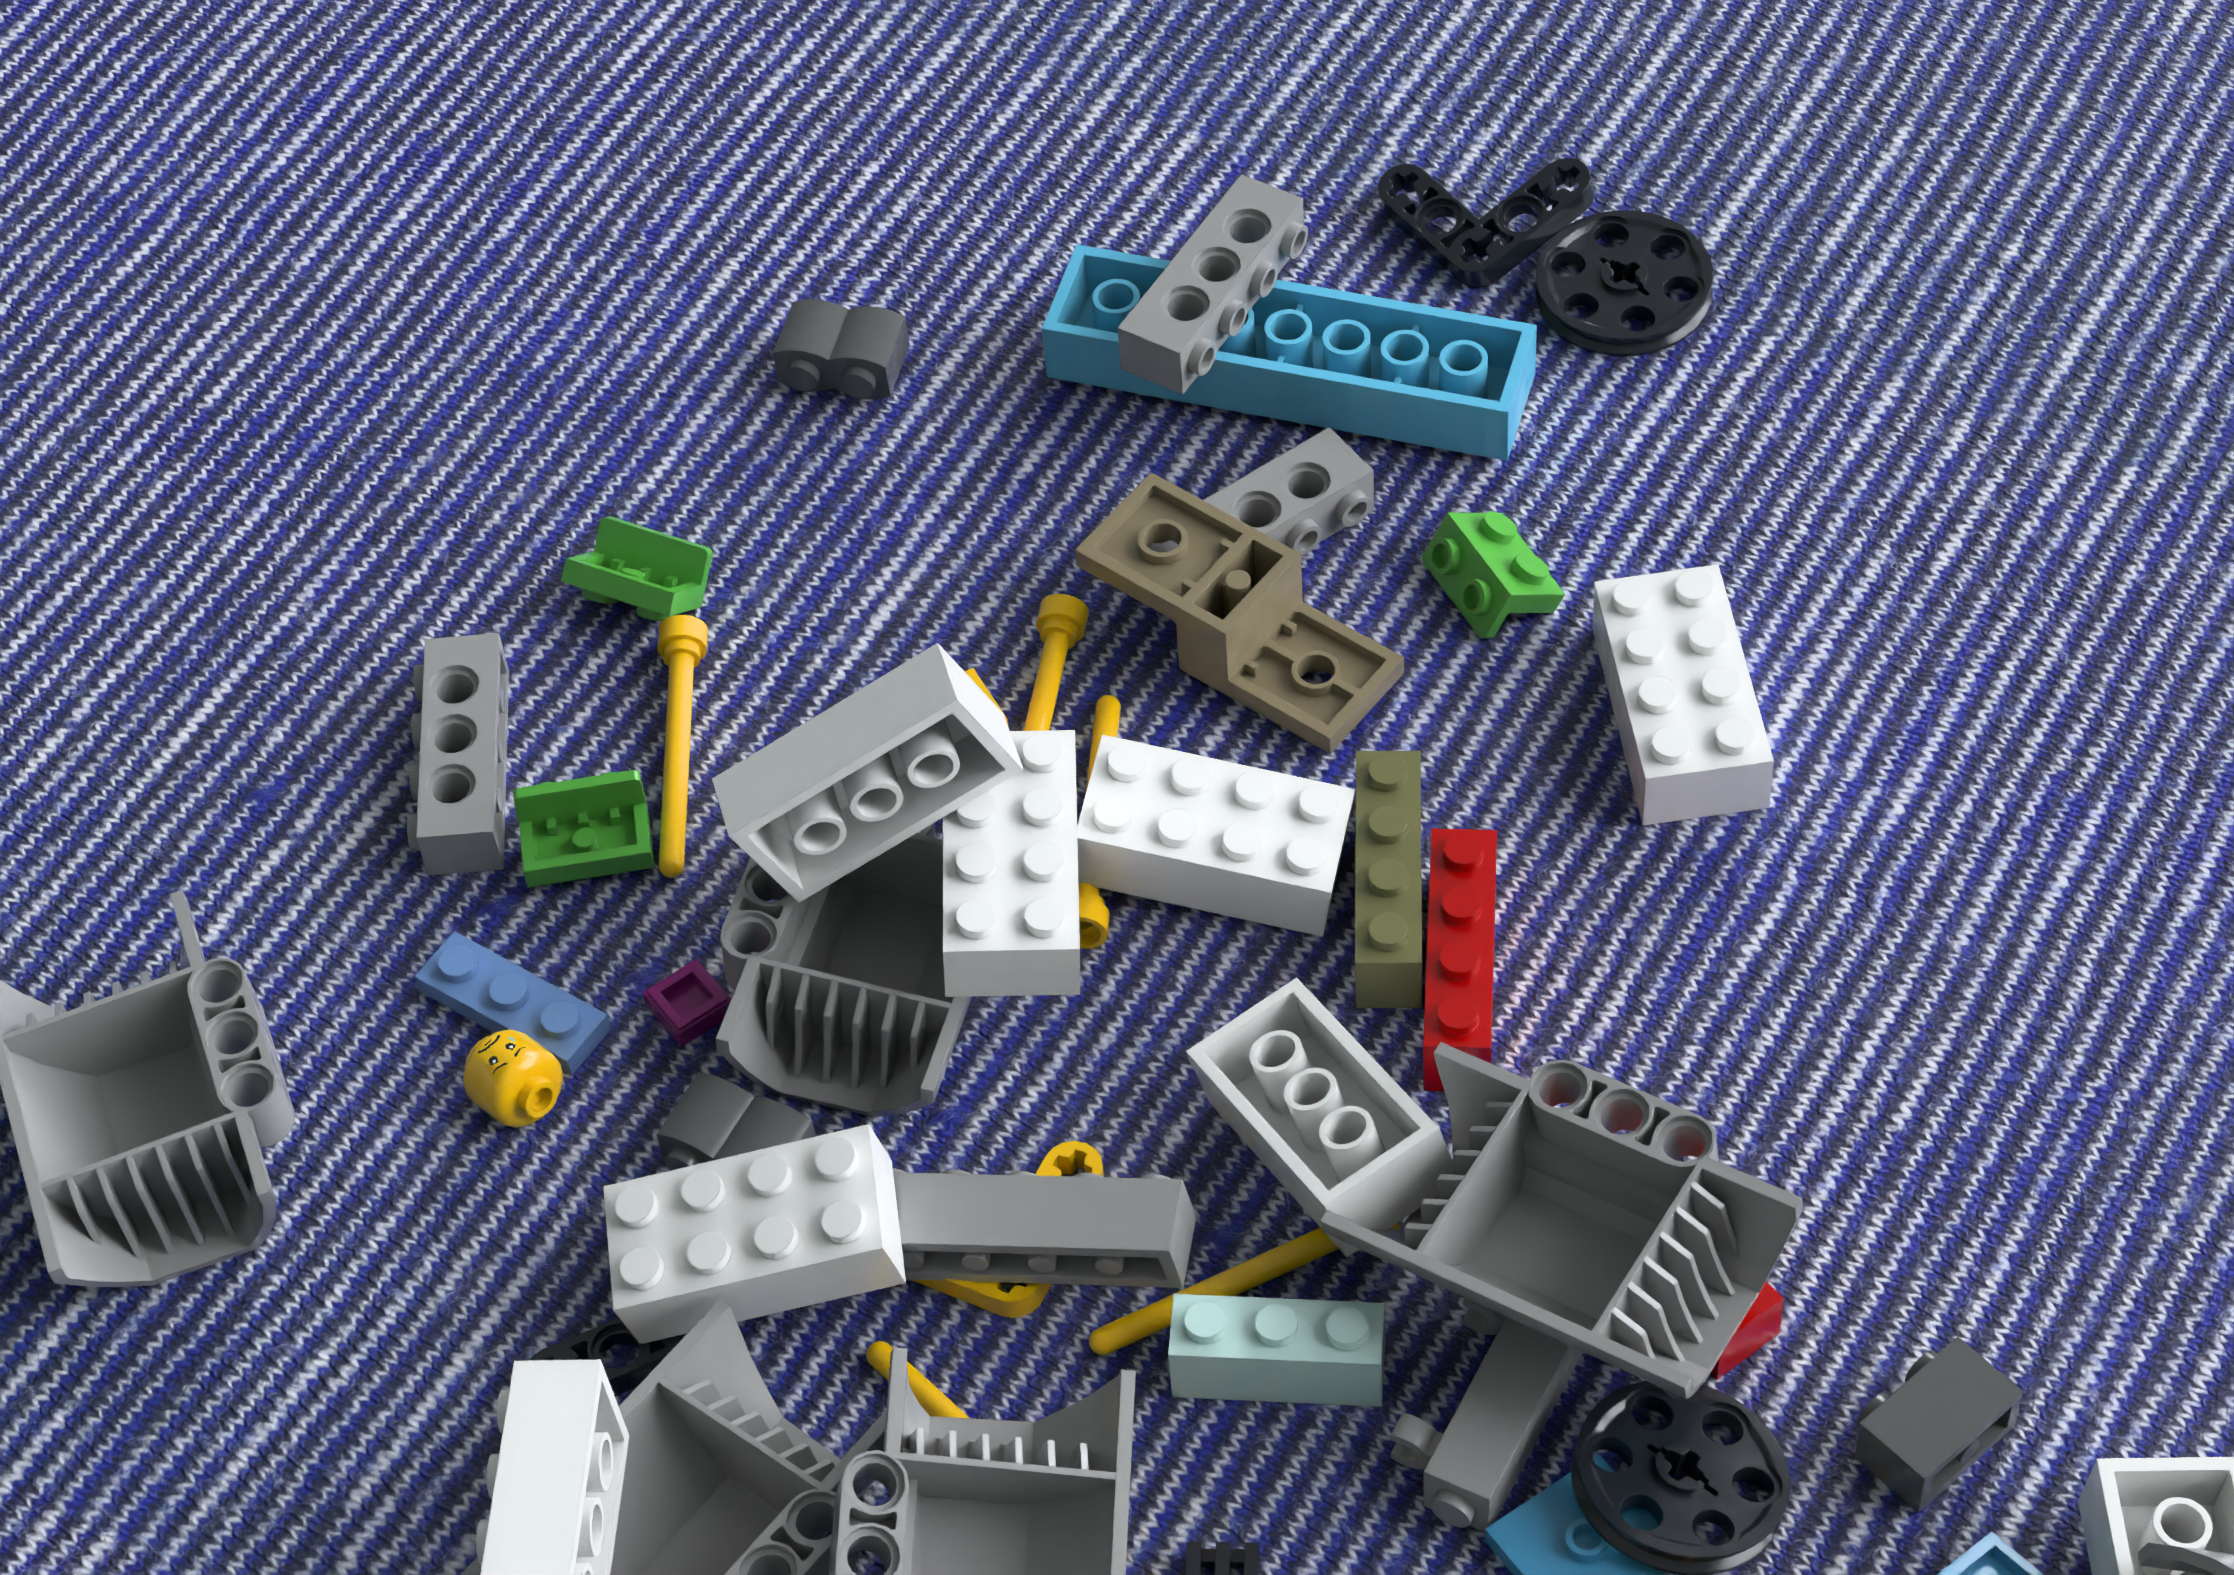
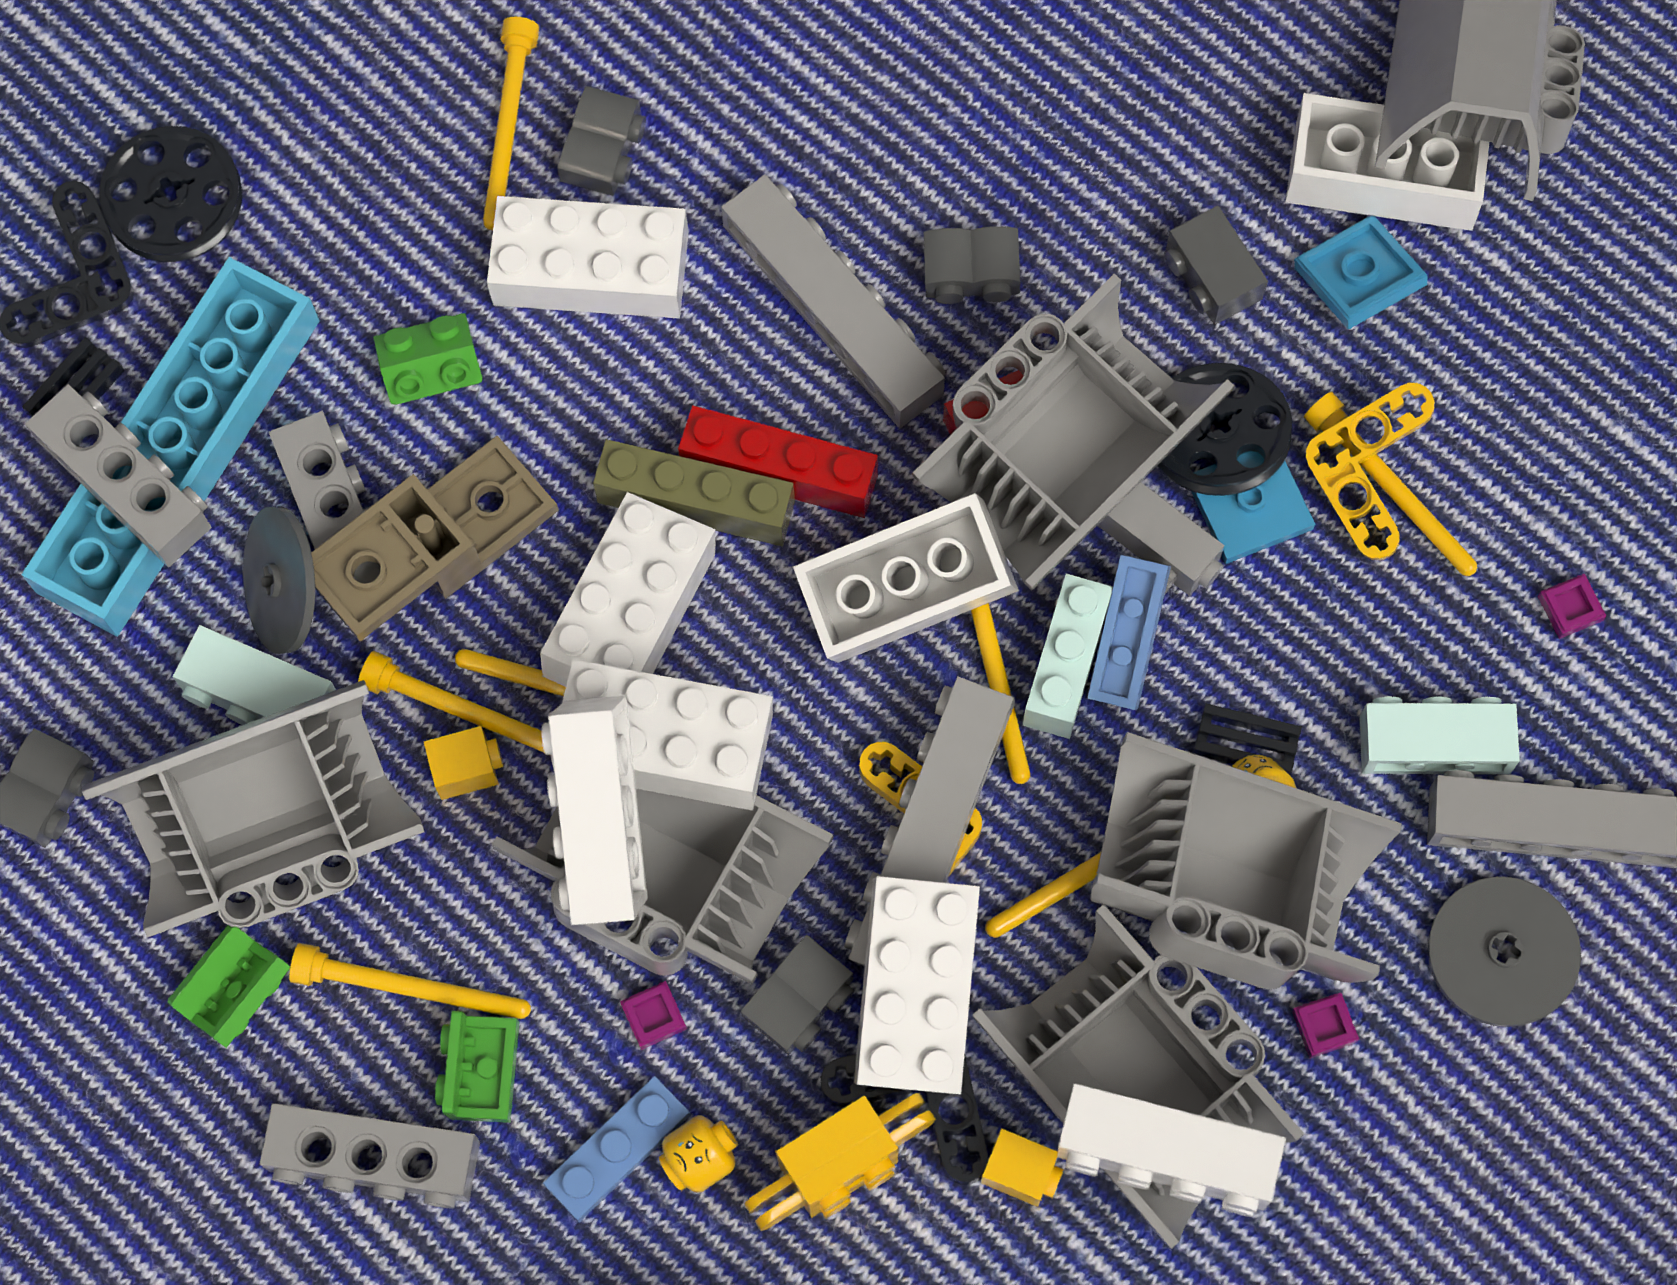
camera: 80 degrees left, 20 degrees up
none -> black tile [22,337,125,418]
none -> light grey panel [82,680,425,938]
none -> light aqua brick [173,625,336,725]
none -> dark grey piece [243,506,315,654]
none -> yellow piece [483,17,540,230]
none -> dark grey brick [558,86,646,196]
none -> light grey brick [721,174,946,429]
none -> yellow brick [744,1093,936,1231]
none -> dark grey brick [924,226,1020,304]
none -> medium blue plate [1088,555,1171,710]

